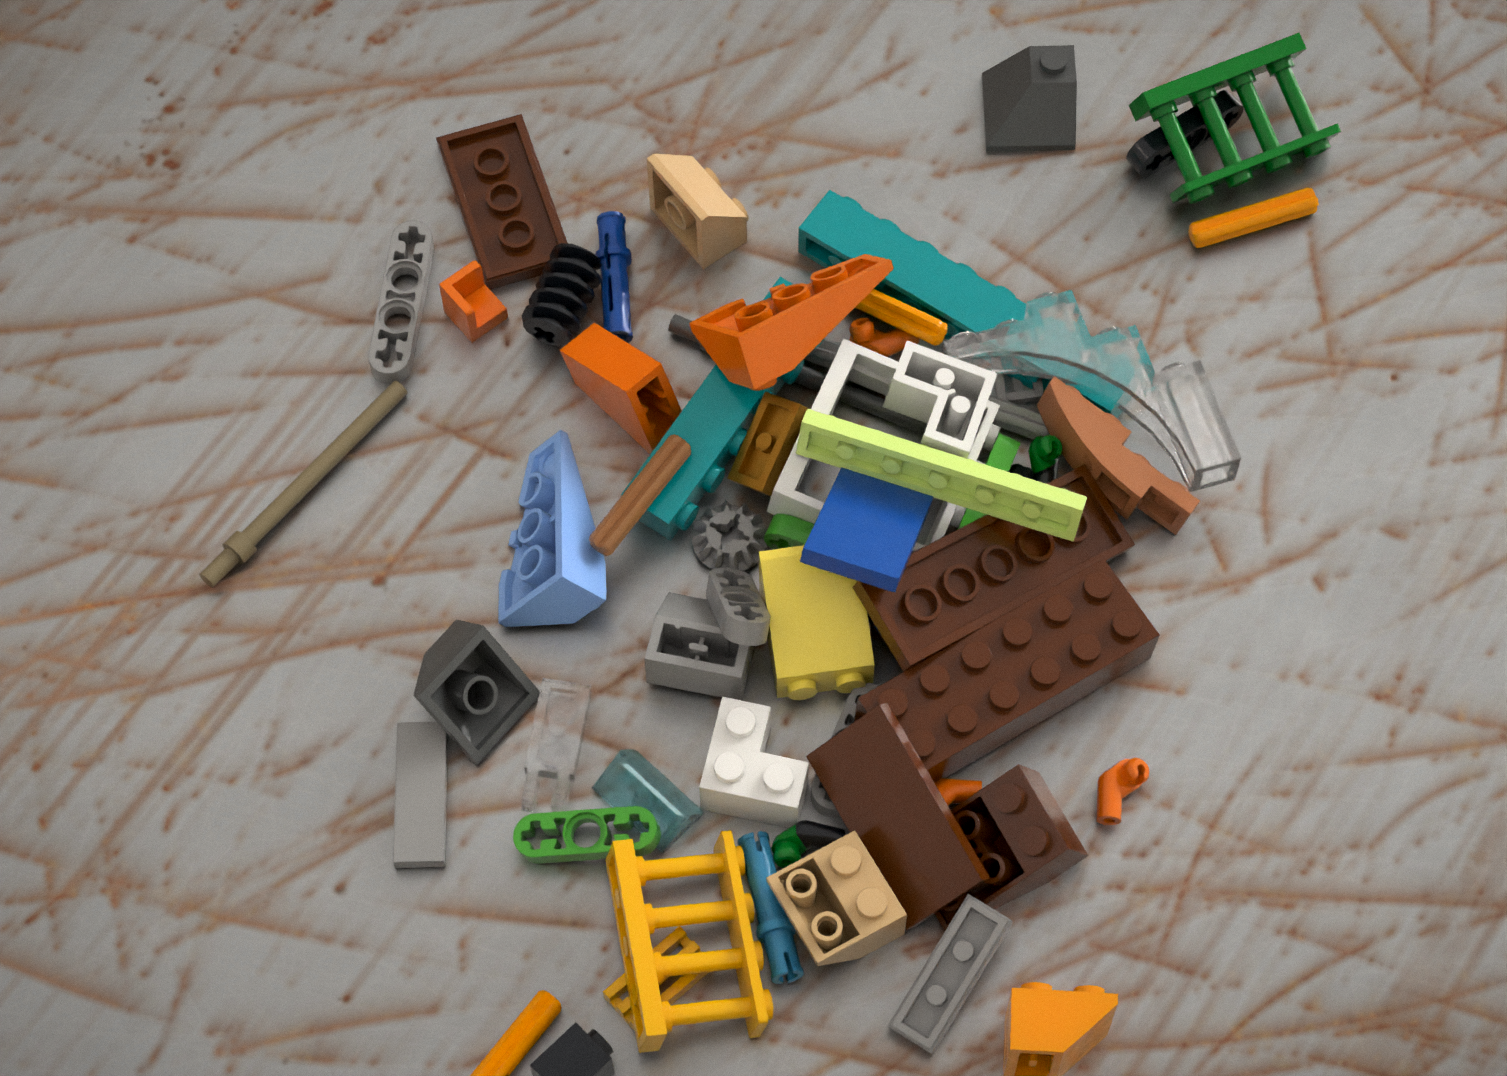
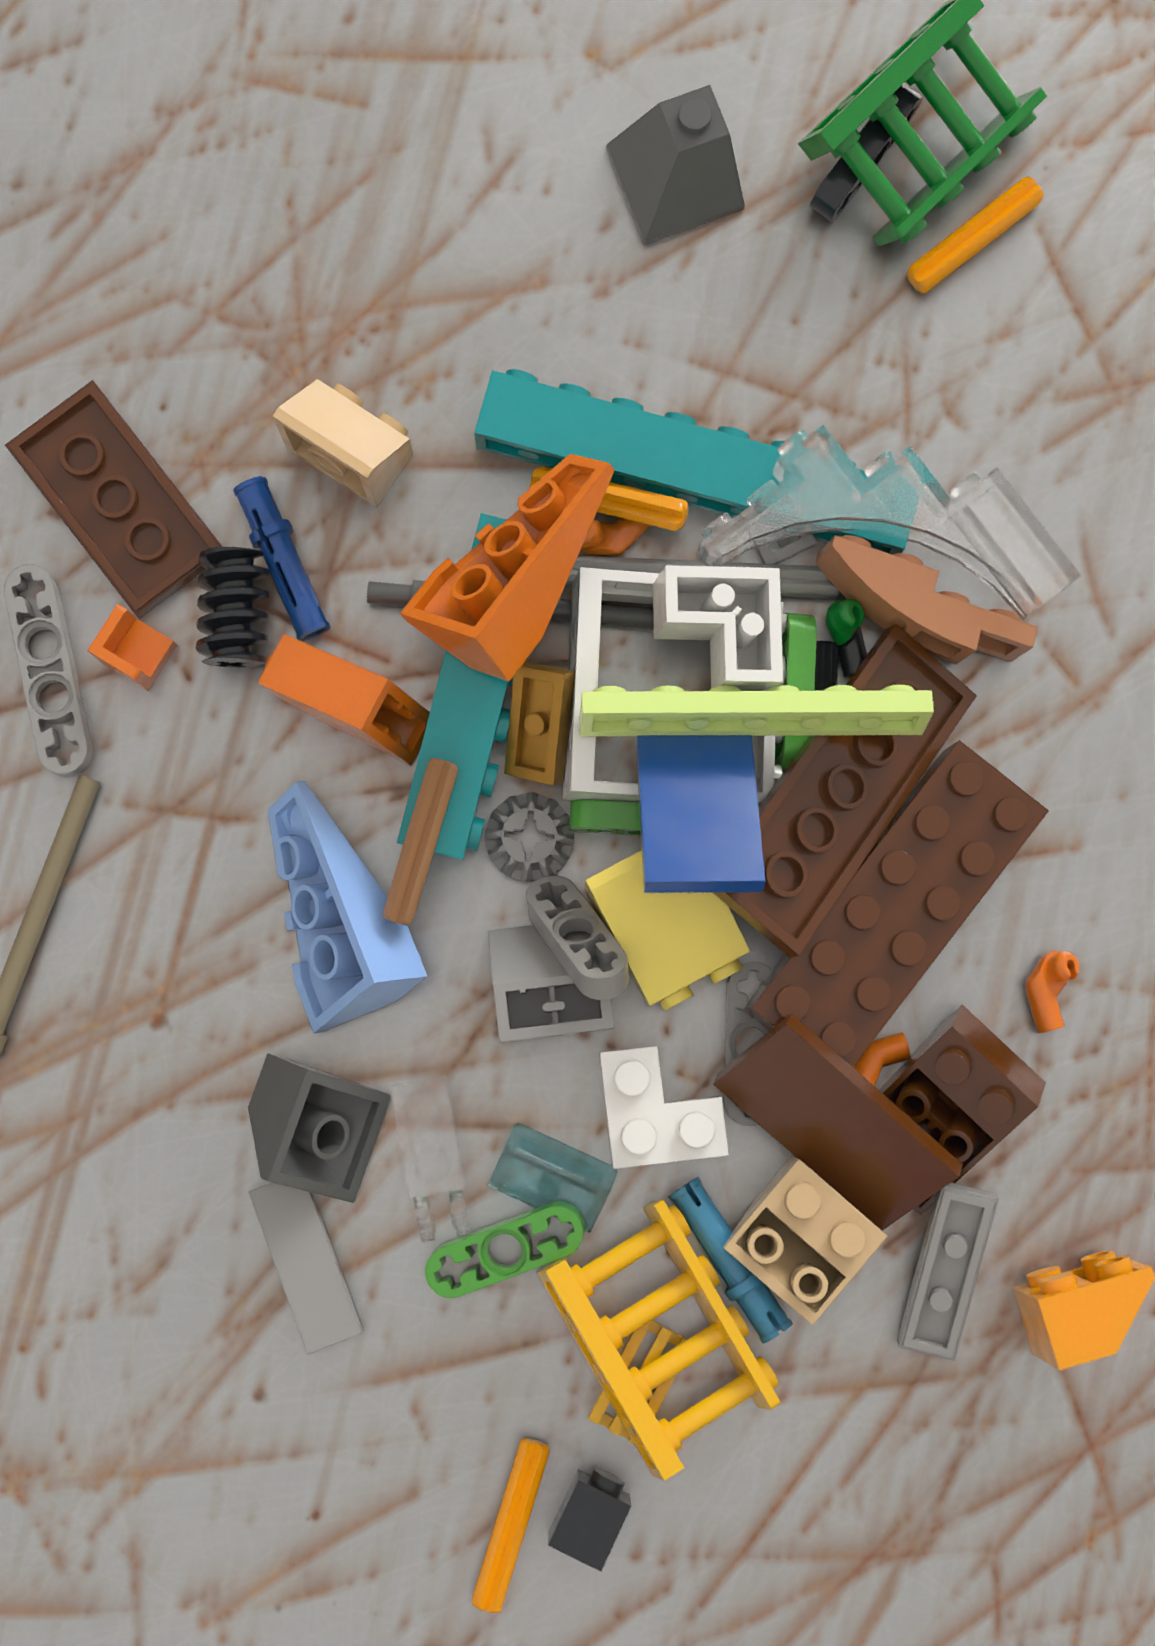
camera: 25 degrees left, 20 degrees up
arm [771,820,845,868] -> none

